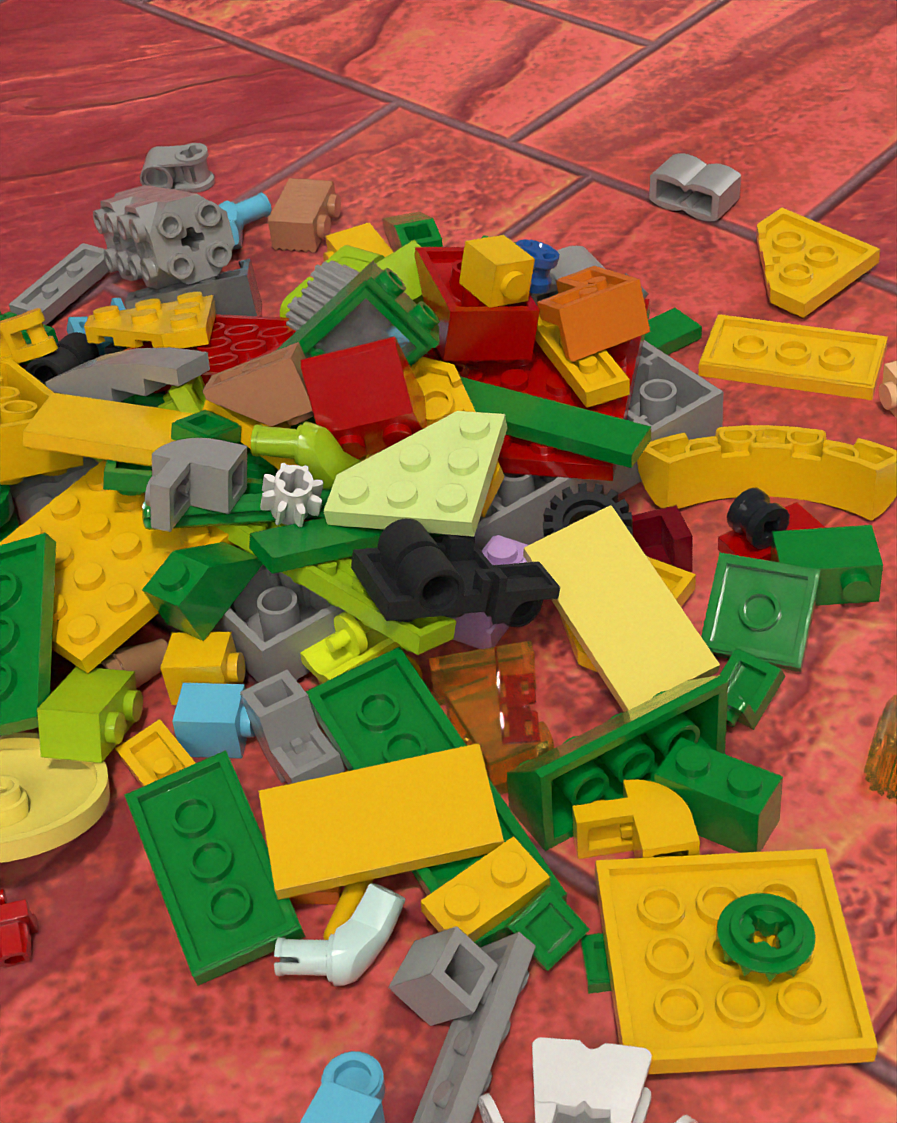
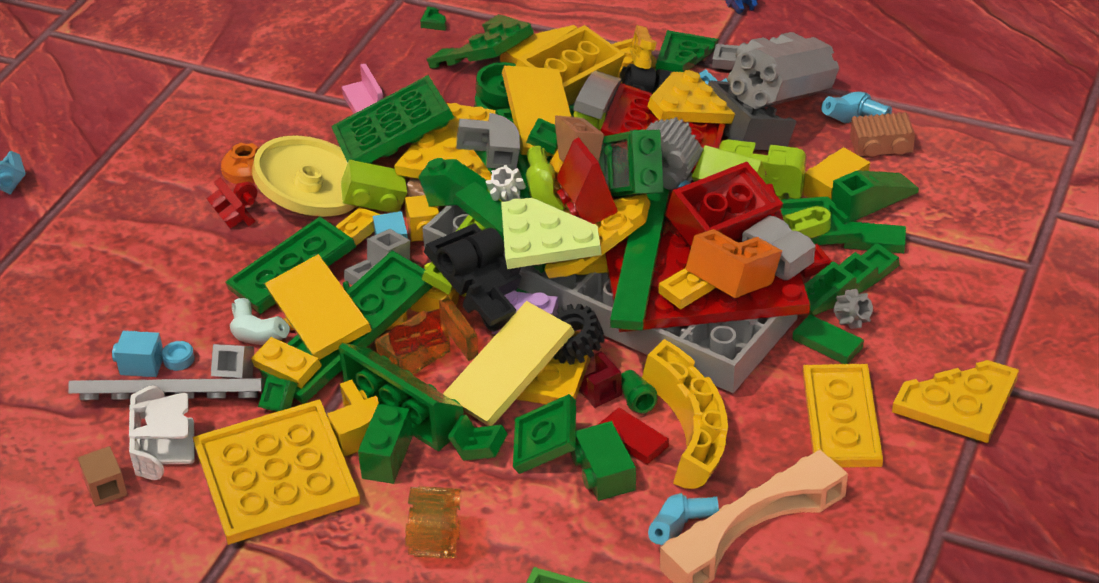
camera: 70 degrees right, 0 degrees up
light grey piece [140,143,215,193] -> none
yellow brick [459,235,535,308] -> none
blue wheel [516,239,560,294] -> none
light grey brick [649,153,741,221] -> none
green gear [716,893,816,982] -> none
black wheel [727,487,790,549] -> none
none -> green cone [622,370,657,413]

